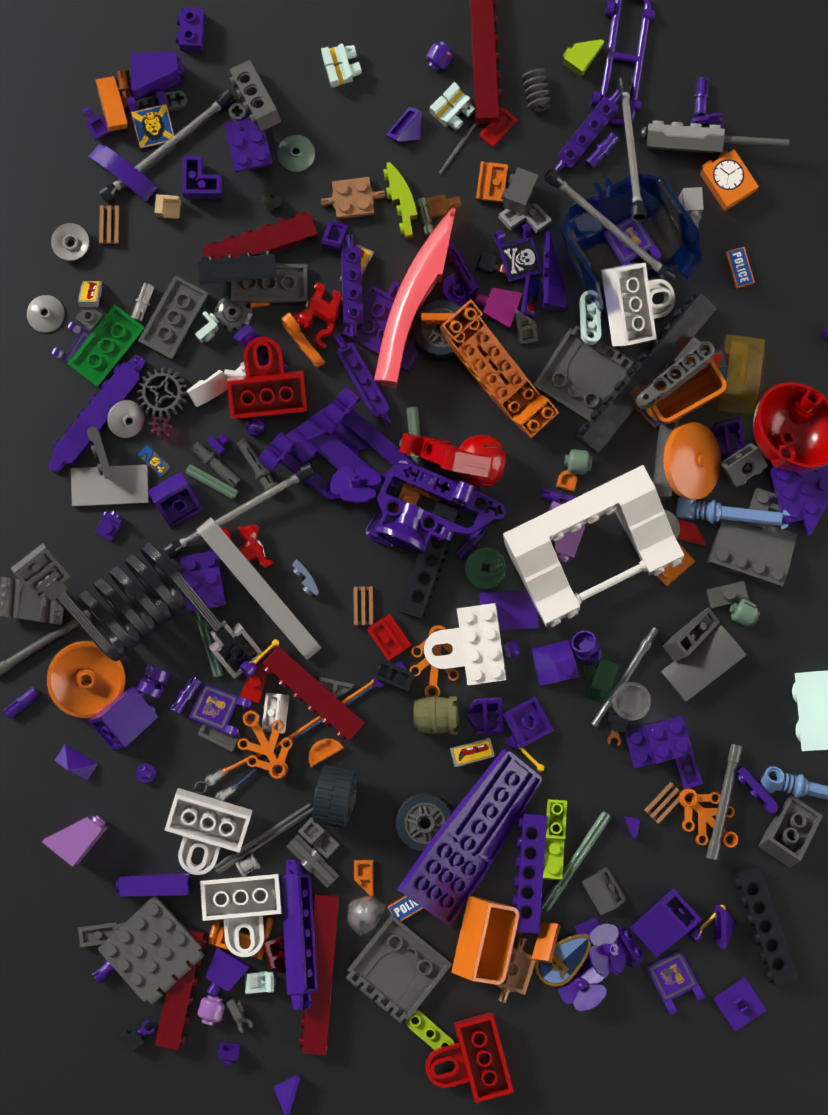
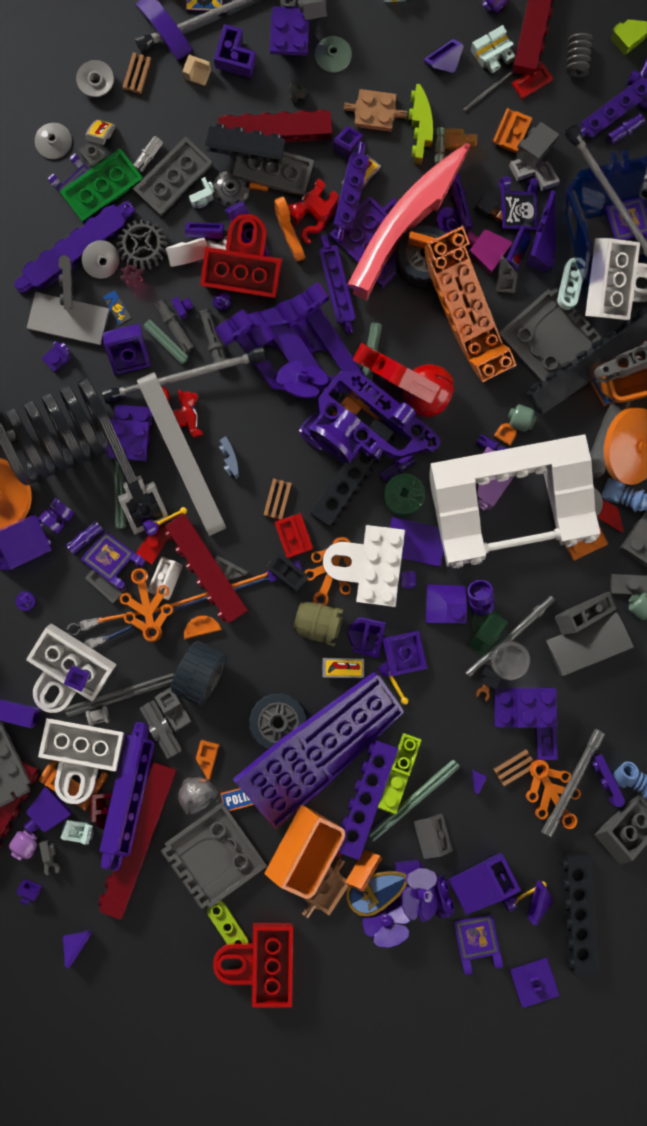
camera: 15 degrees right, 0 degrees up
none -> dark purple tile [64,665,91,692]
none -> dark purple tile [185,222,224,239]

